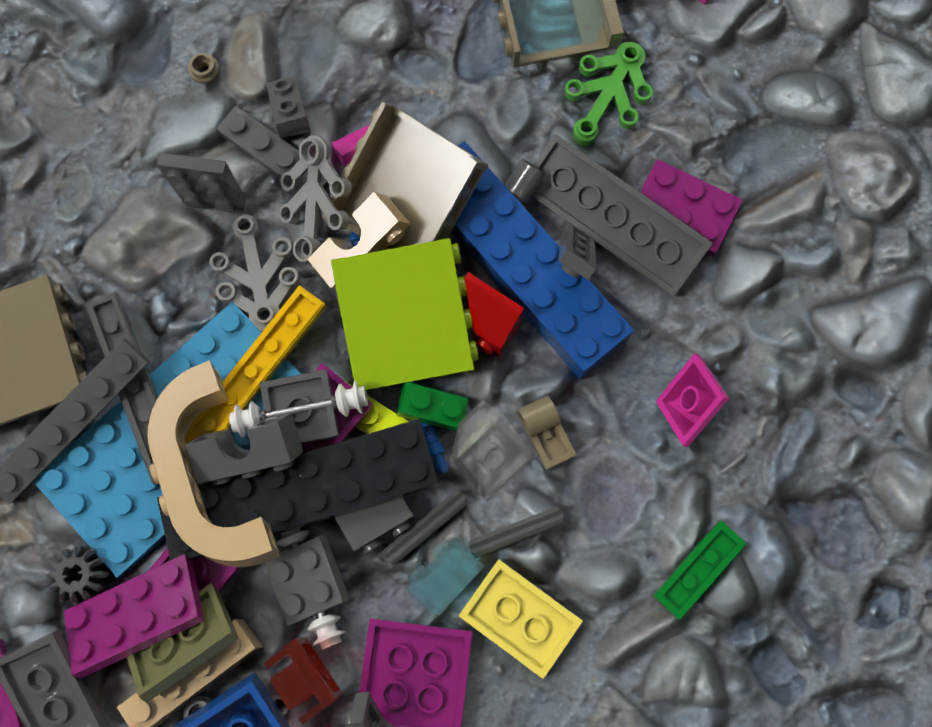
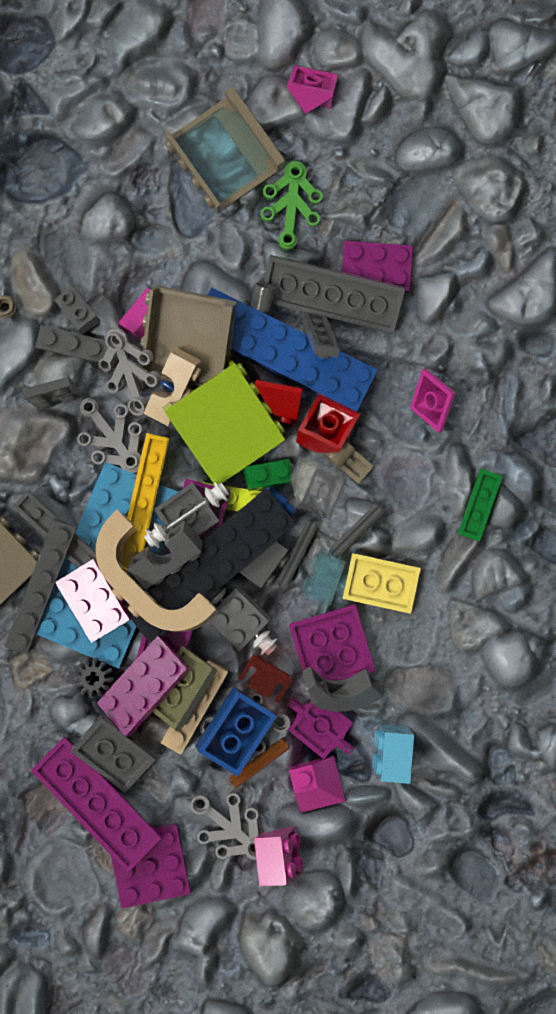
camera: 25 degrees left, 10 degrees up
none -> plate [55,558,132,643]
none -> red slope [296,394,360,453]

